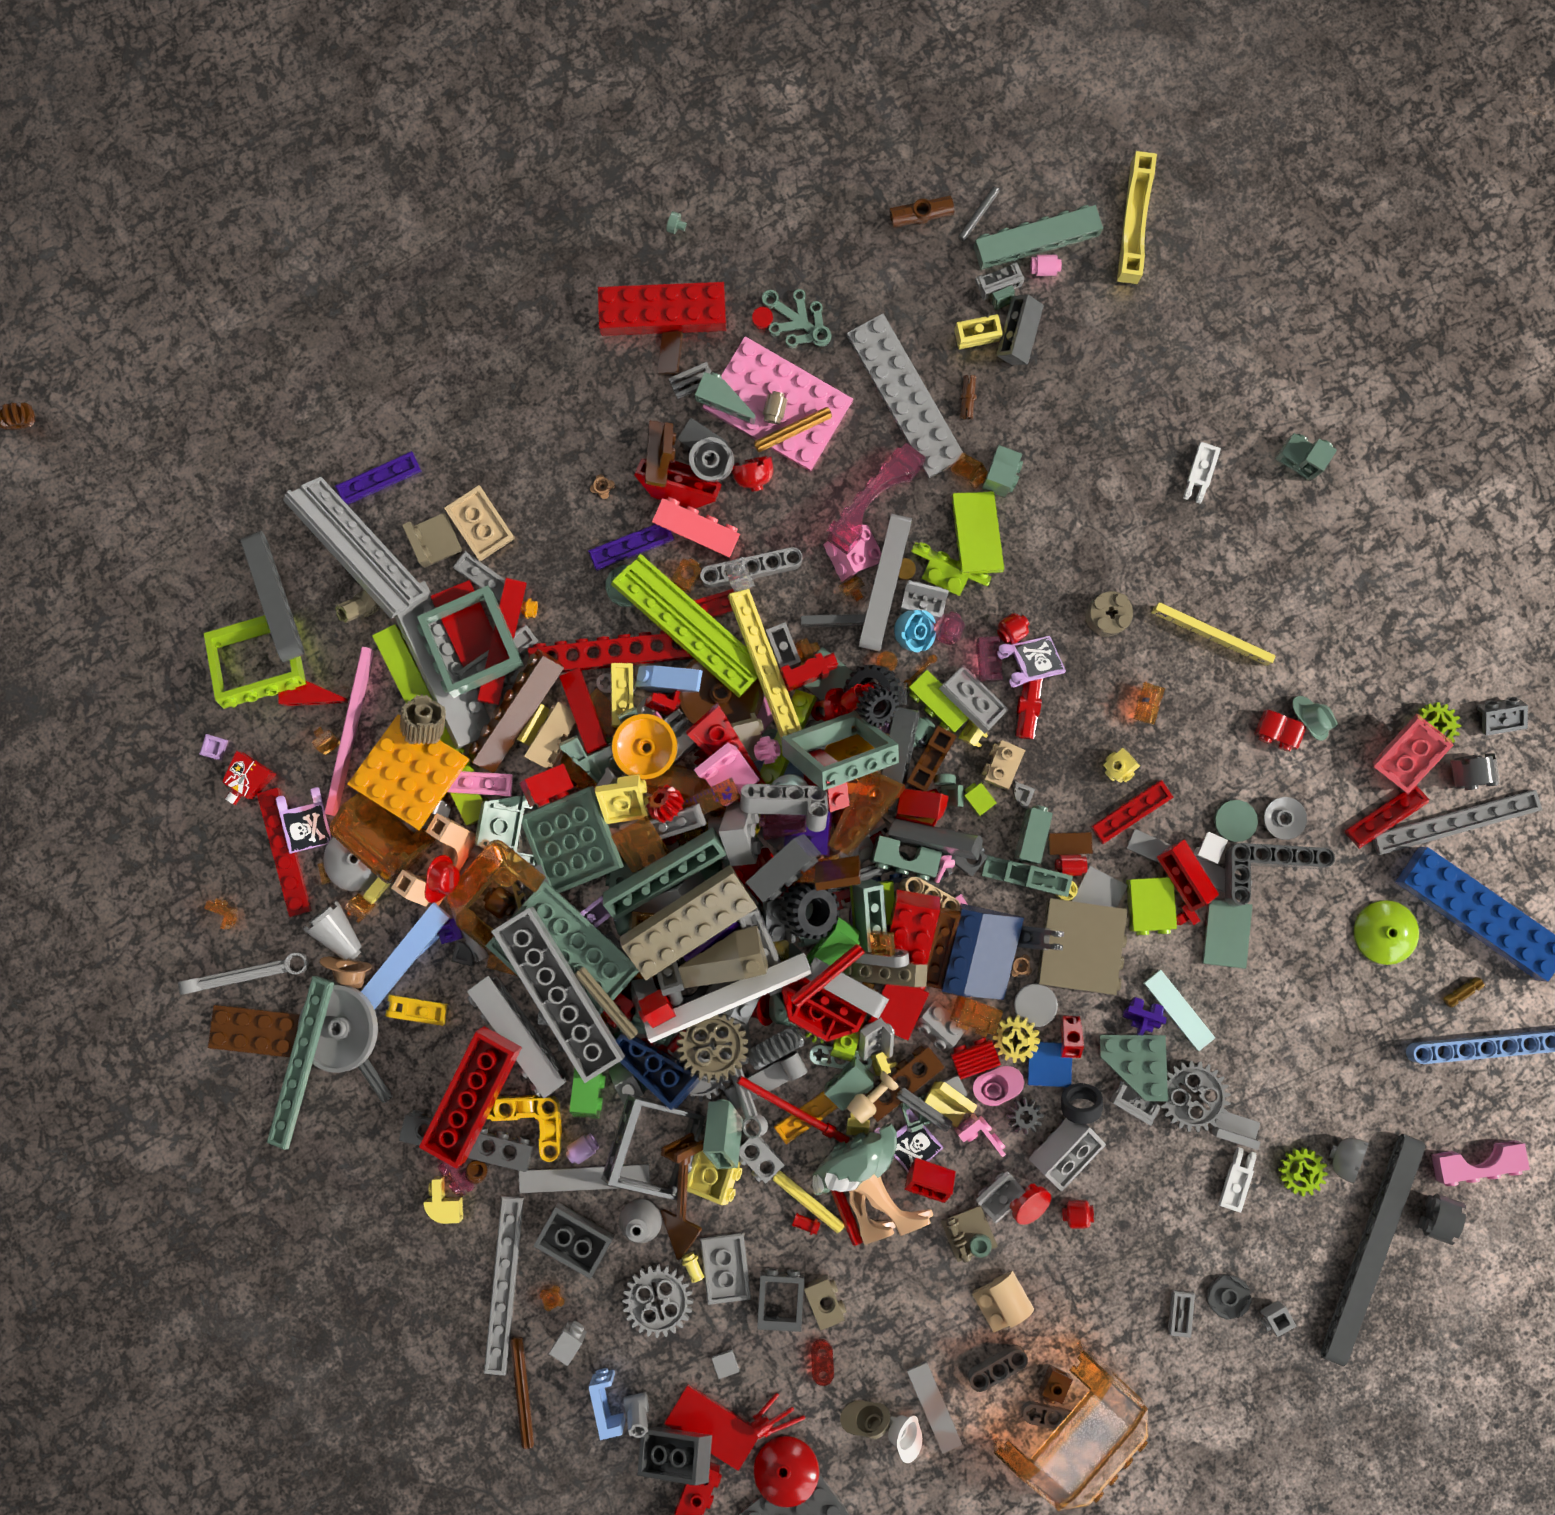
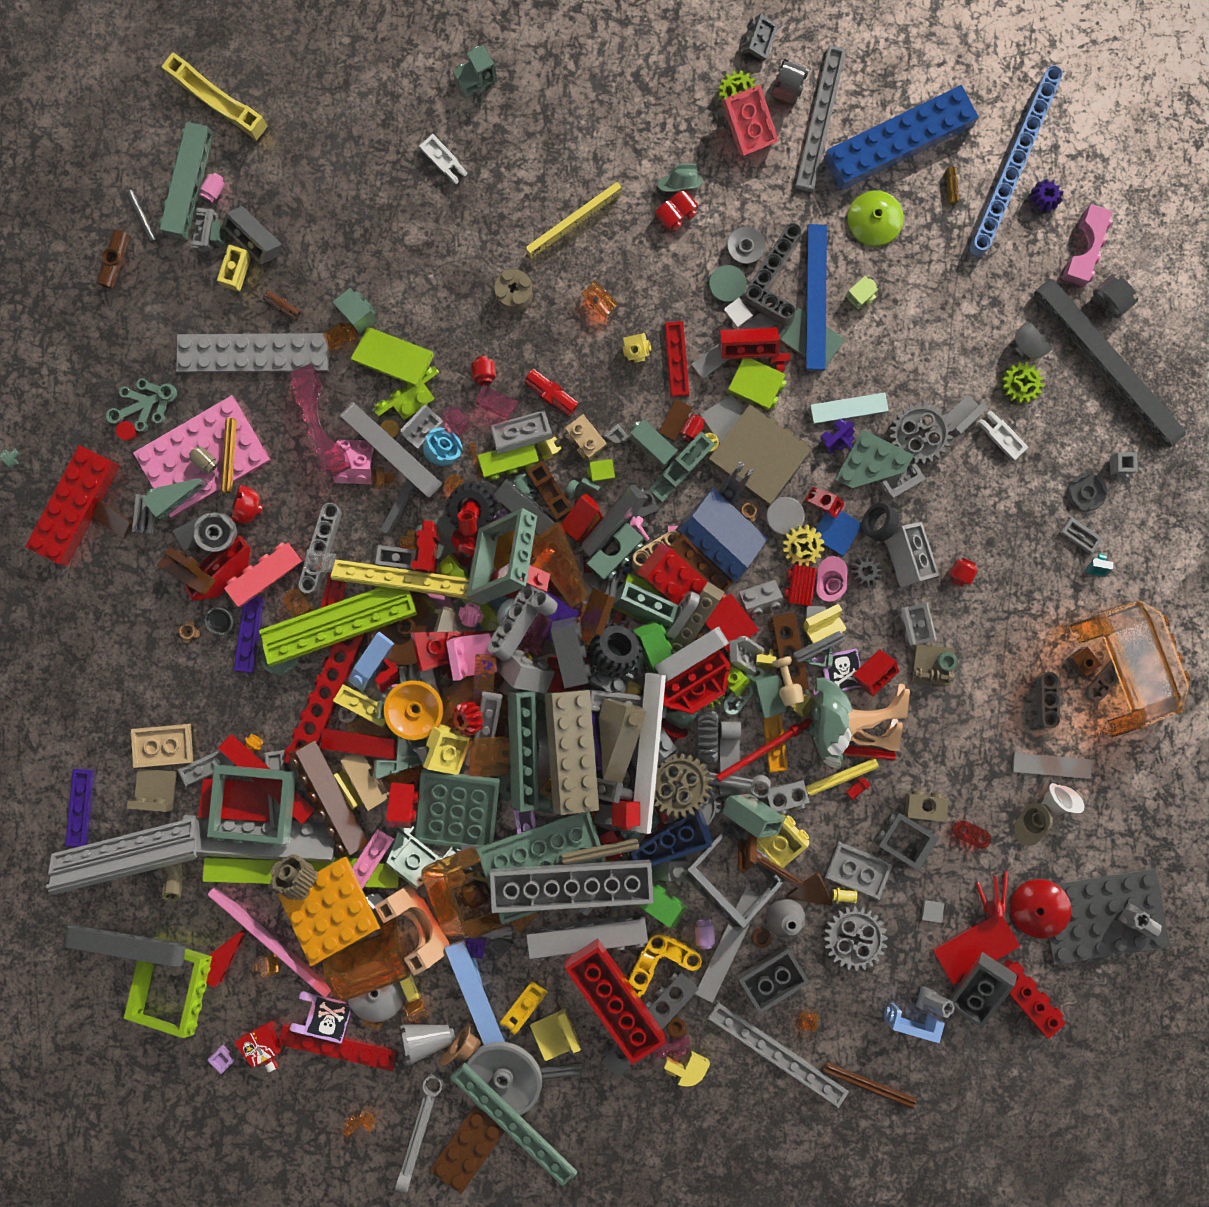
camera: 55 degrees left, 0 degrees up
red piece [425,855,460,903] -> none
light grey brick [549,1320,587,1366] -> none
red axle [791,944,864,1008] -> none
black tyre [856,684,899,727] -> none
clear orange tile [870,931,895,957] -> none
clear orange brick [950,995,1003,1037] -> none
bright pink bracket [954,1113,1006,1157] -> none
tan brick [972,1270,1034,1332] -> none
flag [997,636,1066,687] -> none
tile [1009,1183,1051,1225] -> none
red tile [1345,785,1430,849] -> none
none -> dark grey hair [204,606,235,636]
none -> light yellow bracket [530,1008,581,1061]
none -> reddish brown tile [751,927,771,948]
none -> blue tile [805,224,827,371]
none -> yellowish green brick [846,276,878,310]
none -> dark purple gear [1030,179,1064,213]
none -> teal tile [1086,553,1113,577]

